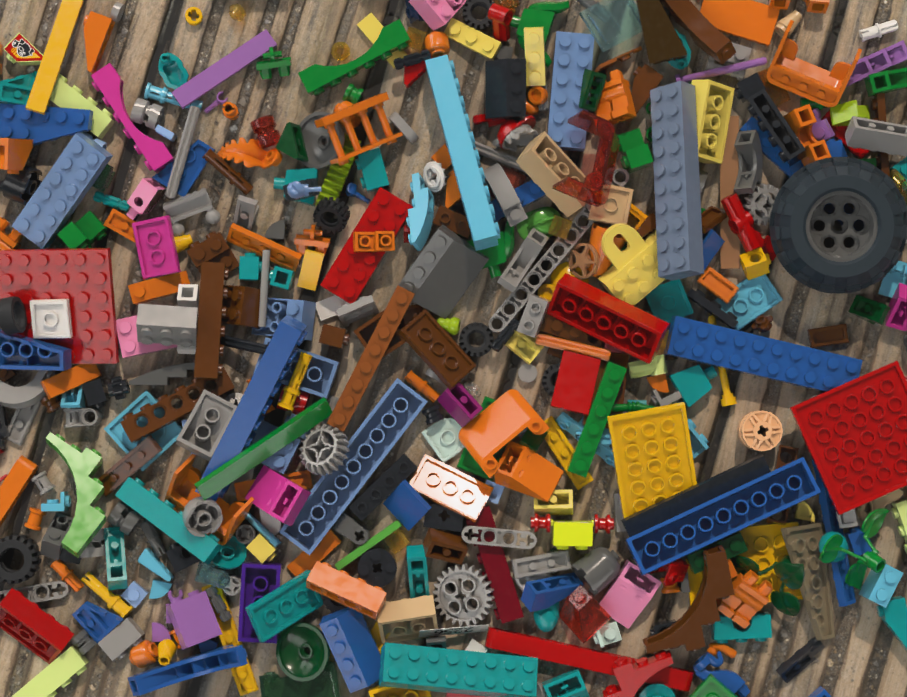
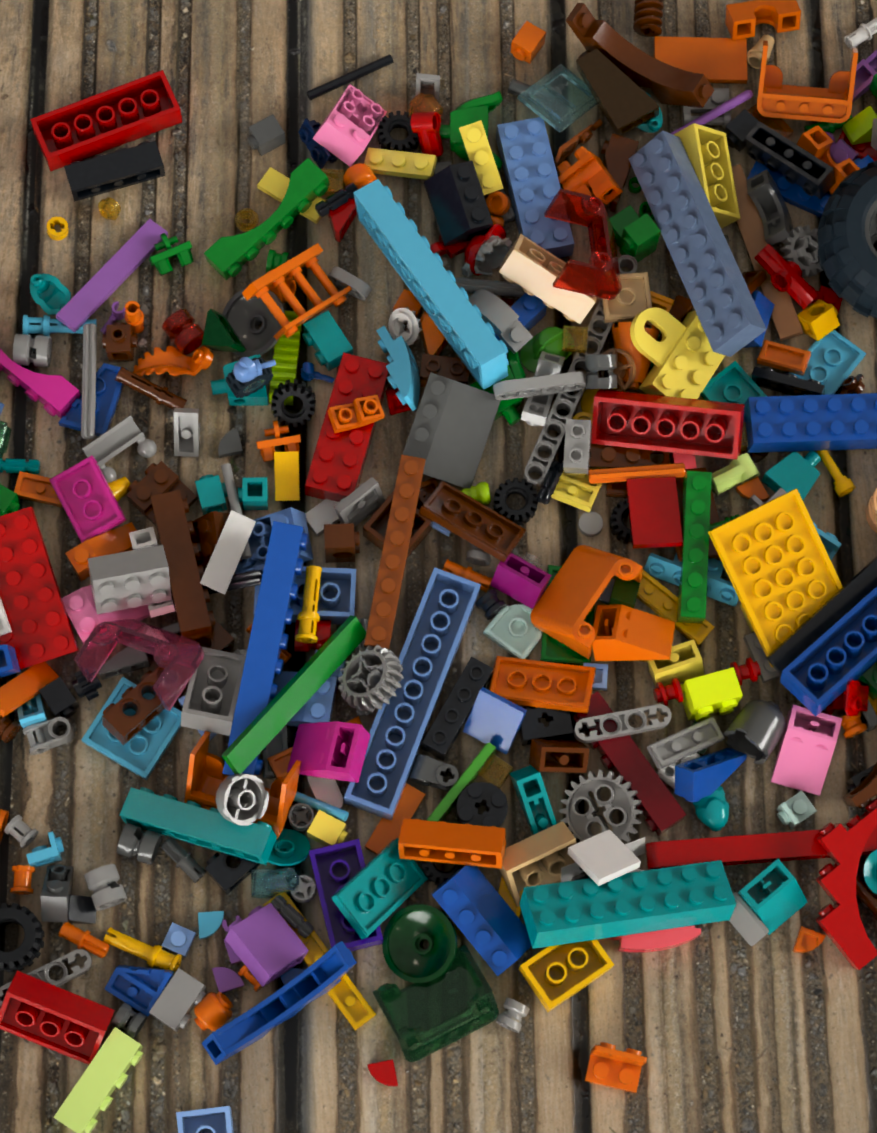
camera: 25 degrees left, 15 degrees down
arch [46,432,106,558] -> none
reddish brown tile [98,435,163,497] -> none
teal slope [104,527,128,590] -> none
bright pink torso [126,178,167,221] -> none
medium azure slope [137,547,174,582] -> none
light blue tile [155,124,177,142] -> none
yellow cone [158,639,177,666] -> none
orange plate [226,223,302,272] -> none
clear red slope [559,585,612,644] -> none
dark green slope [579,69,607,112] -> none
none -> clear pink windscreen [74,619,204,711]
none -> reddish brown brick [102,322,138,362]
none -> white sticker [200,510,256,595]
none -> light grey beam [493,372,586,400]
none -> white tile [567,829,641,886]
none -> dark grey wheel [585,354,617,389]

